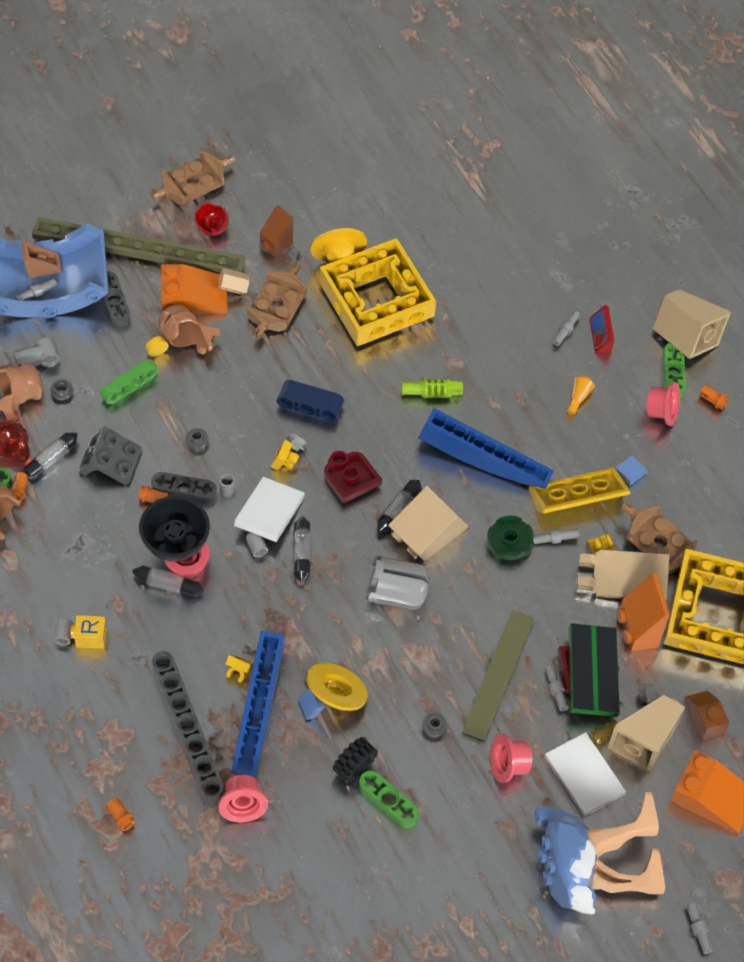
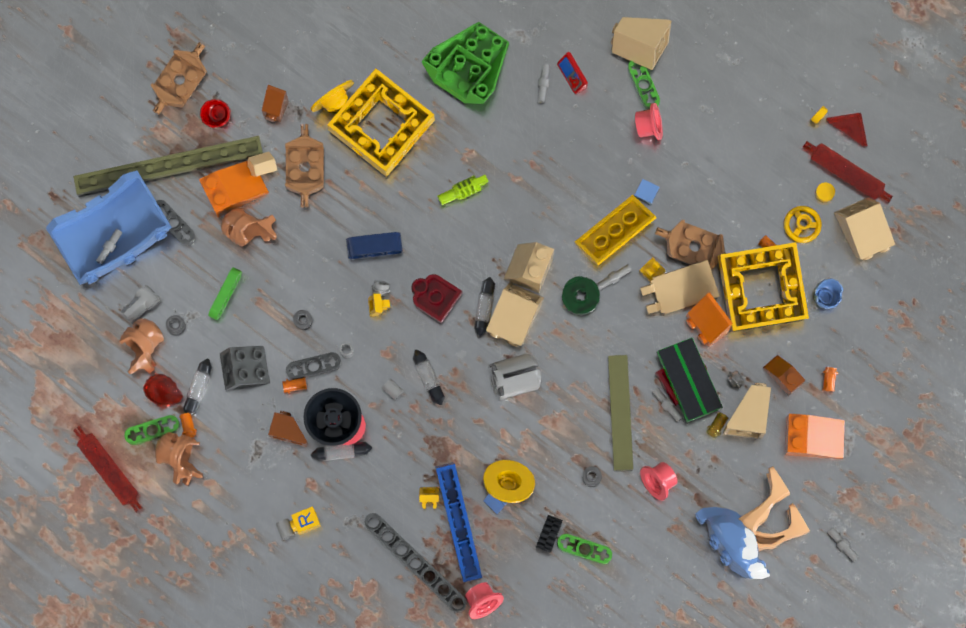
camera: 20 degrees left, 20 degrees up
nougat slope [21,241,62,279] -> none
yellow tile [145,336,168,357] -> none
white tile [234,477,305,542] -> none
blue slope [418,408,554,489] -> none
white tile [544,732,626,817] -> none
light orange cone [567,375,595,415] -> none
orange pin [699,384,729,410] -> none
none -> dark orange slope [268,411,308,447]
none -> bright green wedge [421,22,509,104]
none -> tan slope [504,242,554,293]

